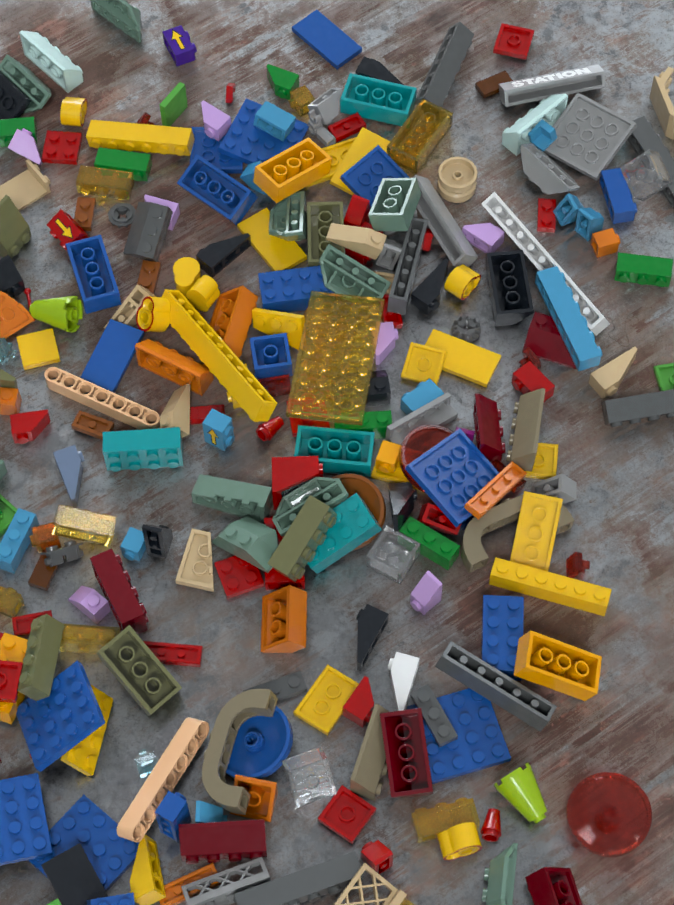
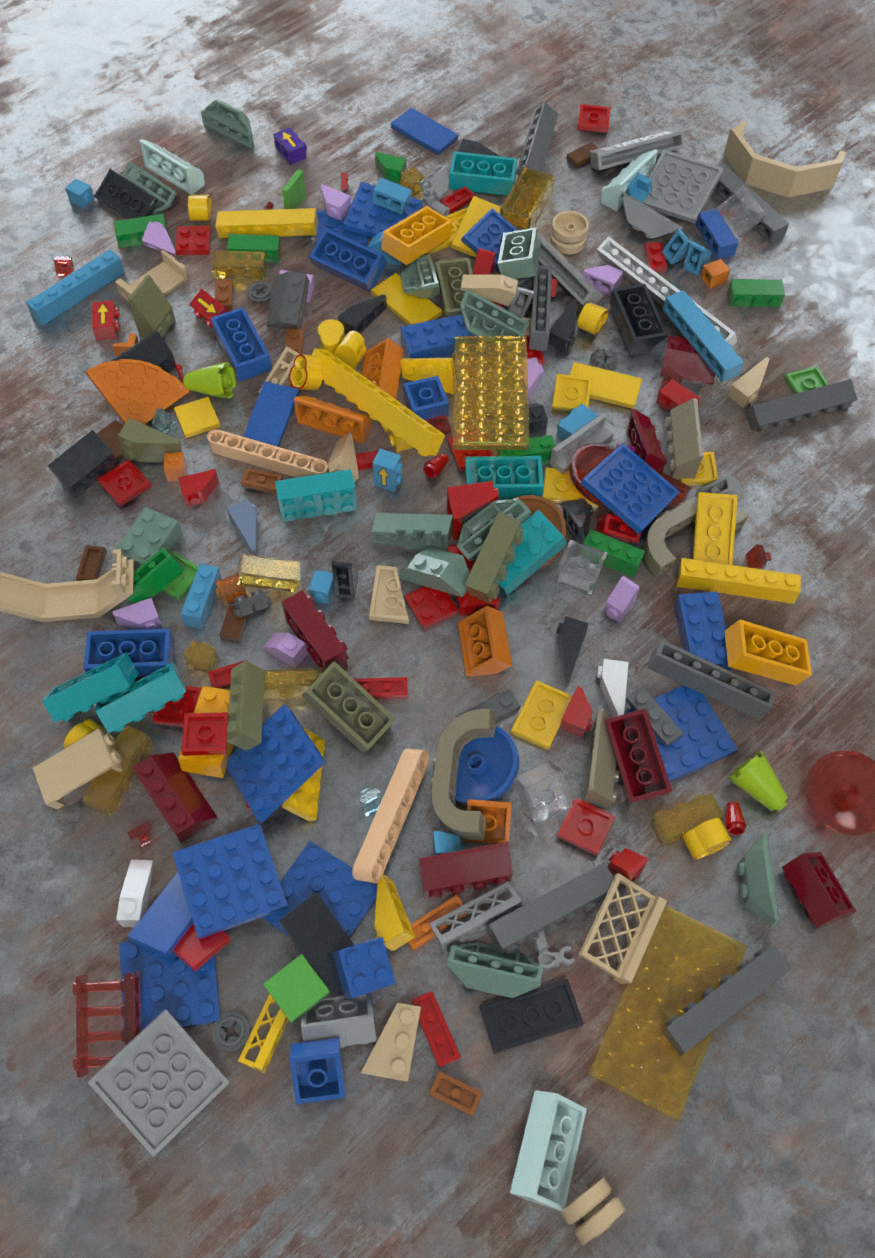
camera: 10 degrees left, 0 degrees up
blue brick [155,791,192,842] -> none
light orange brick [376,440,401,474] -> none
orange tile [464,461,527,520] -> none

